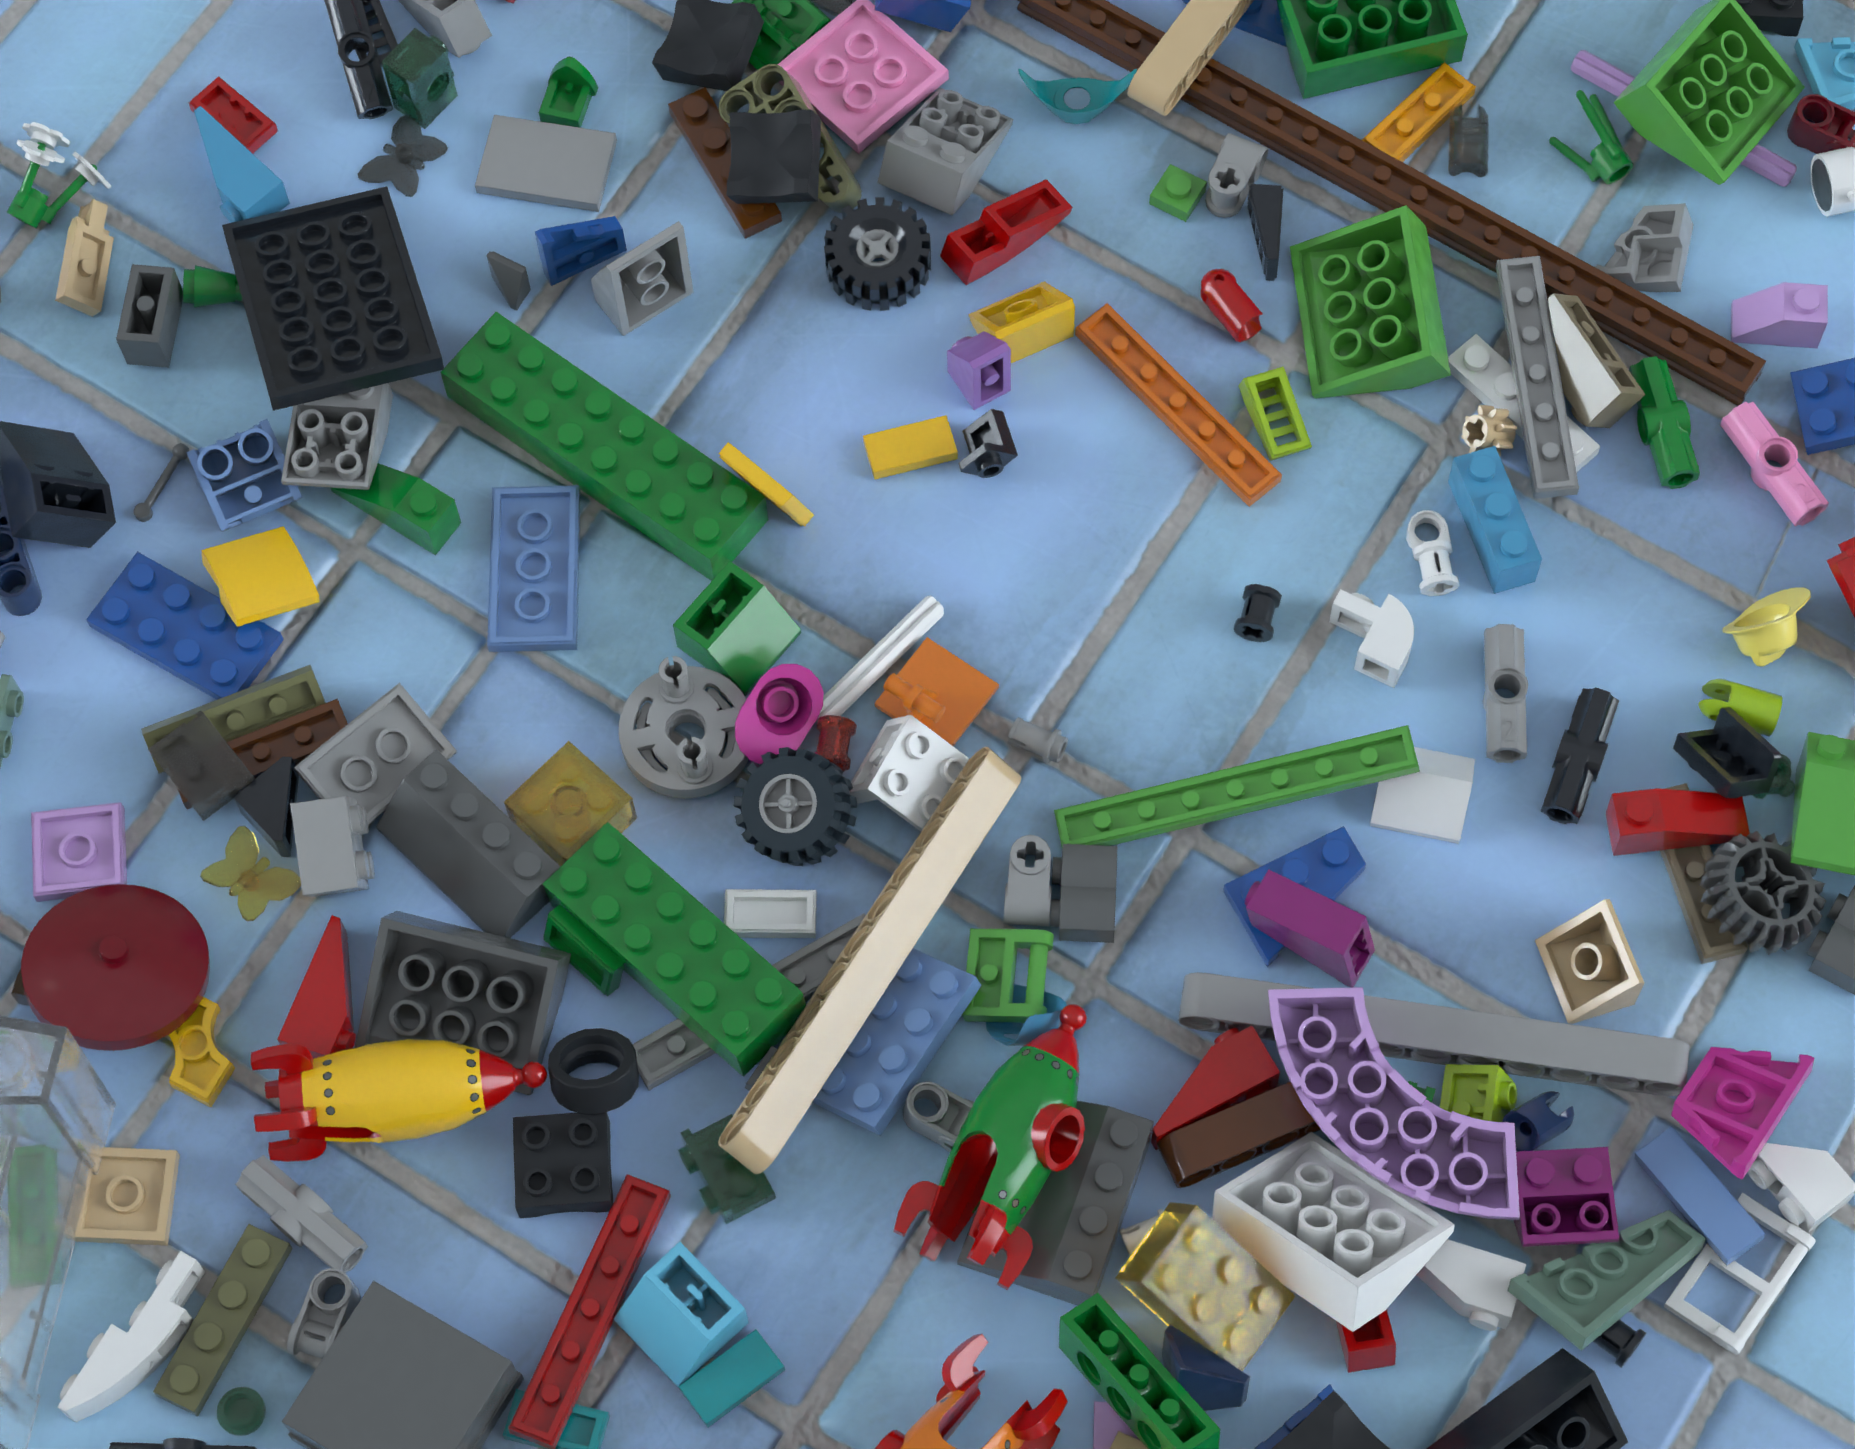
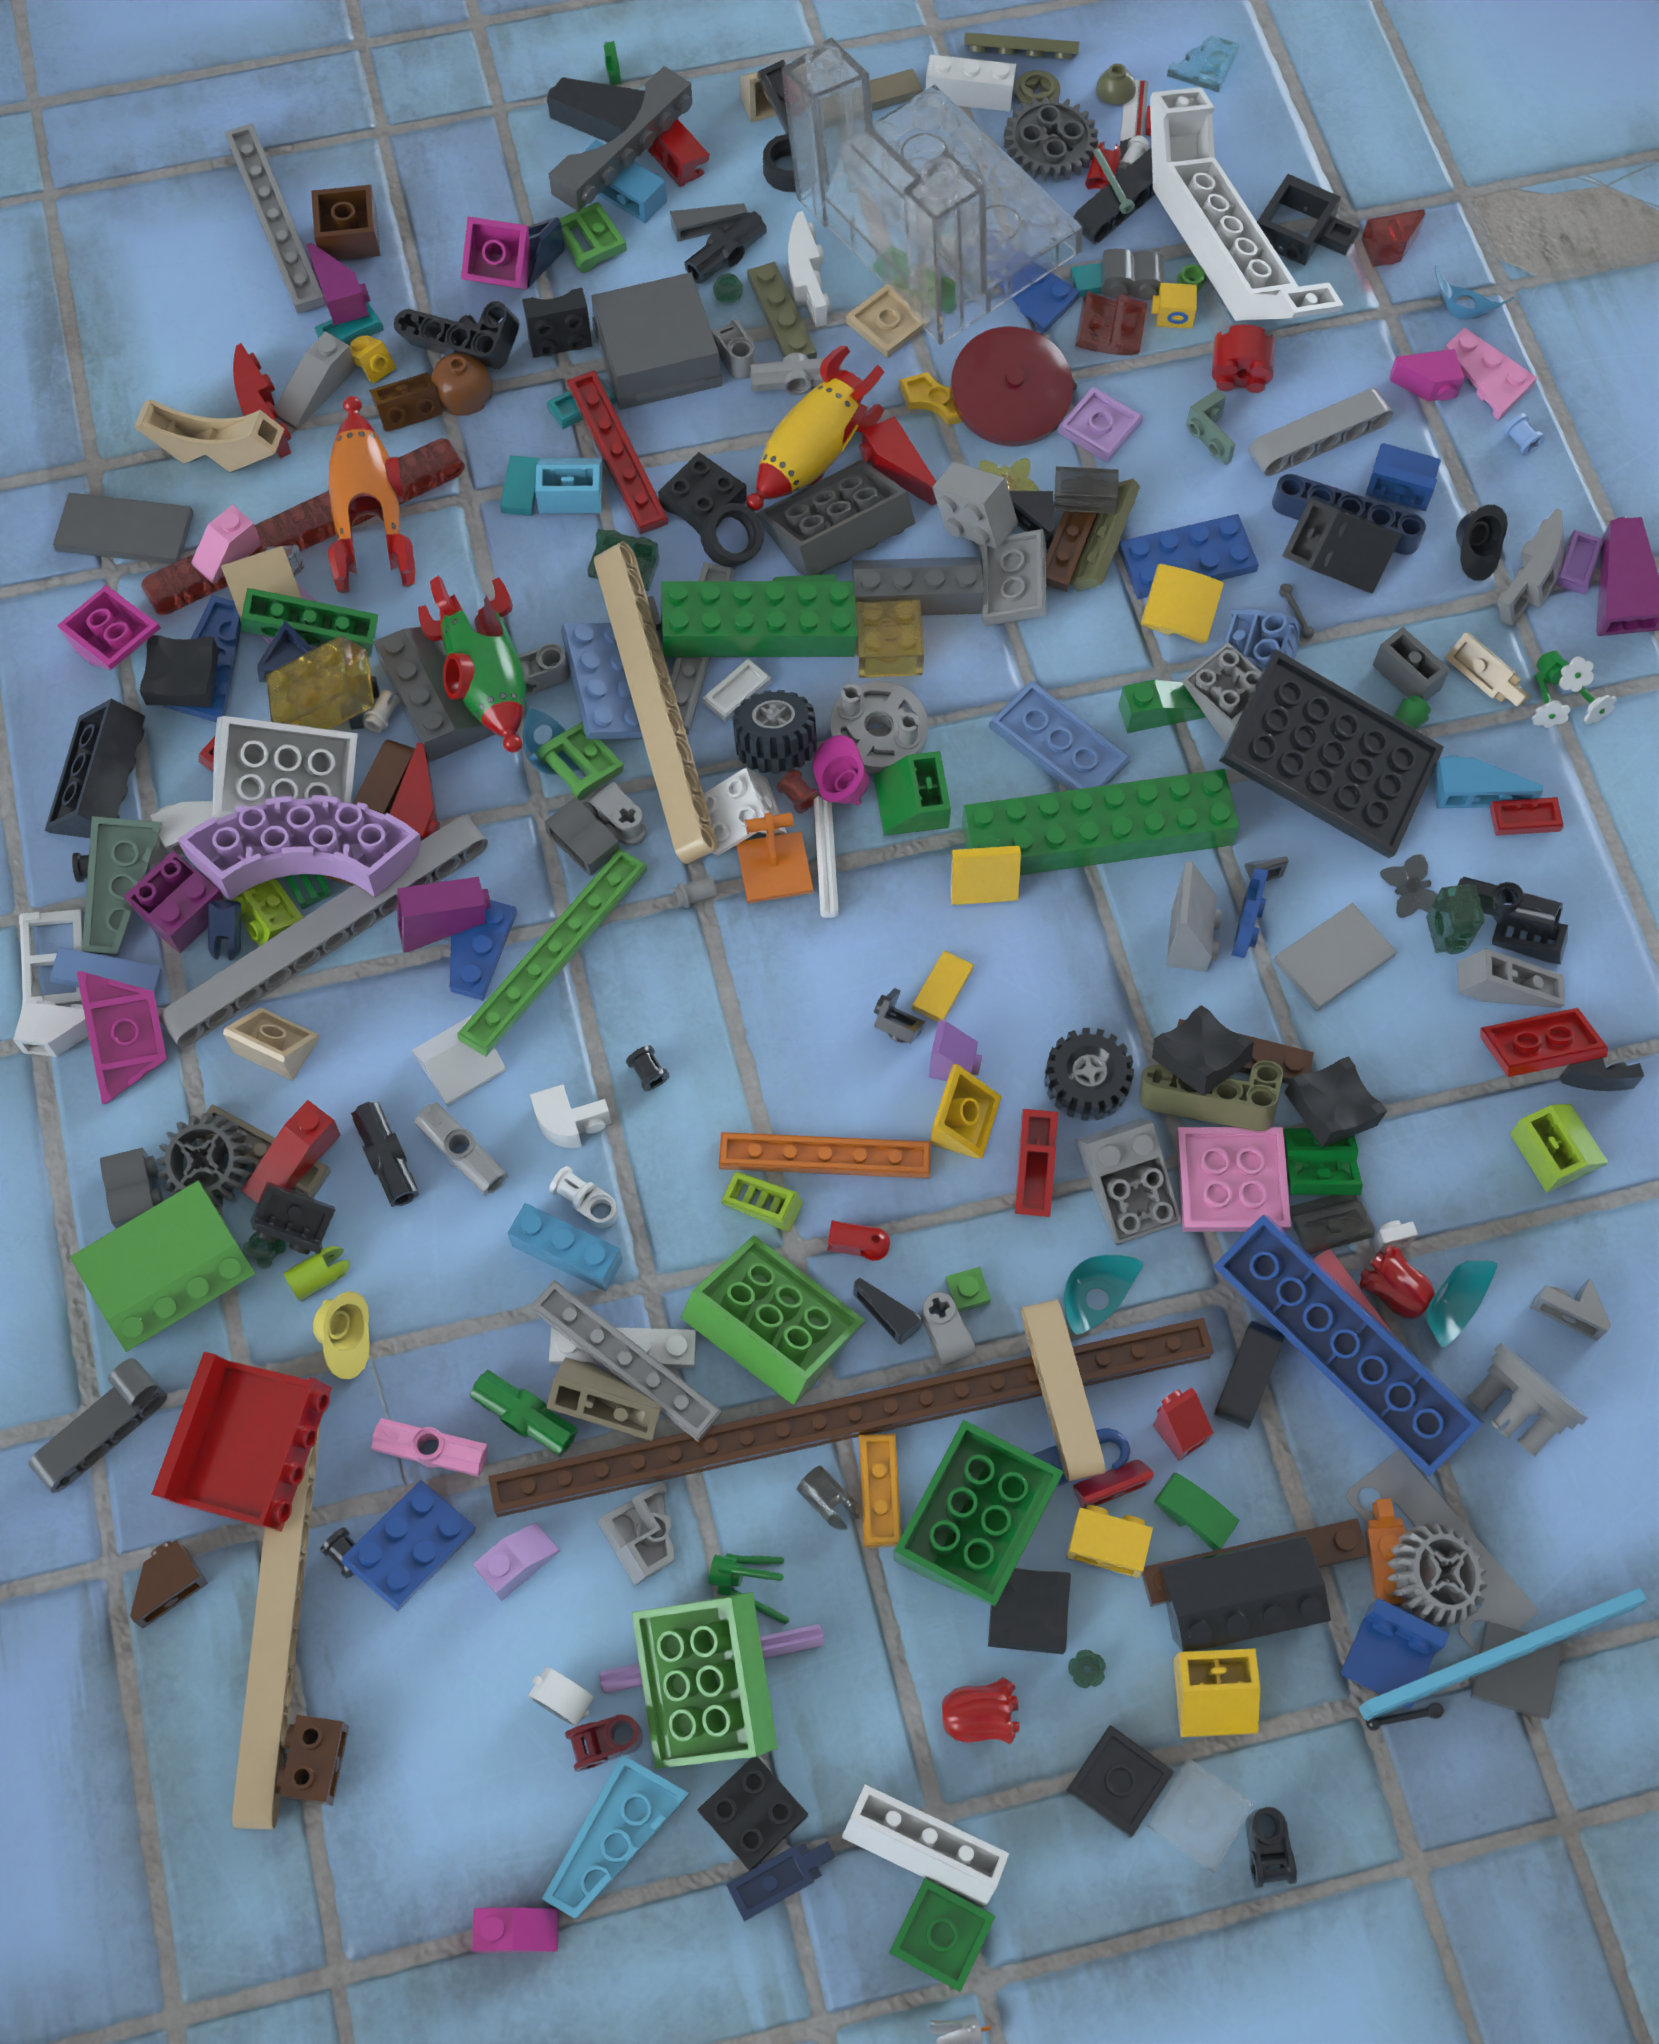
camera: 130 degrees right, 0 degrees up
green tile [538,56,598,128] -> none
tan gear [1461,405,1517,456] -> none

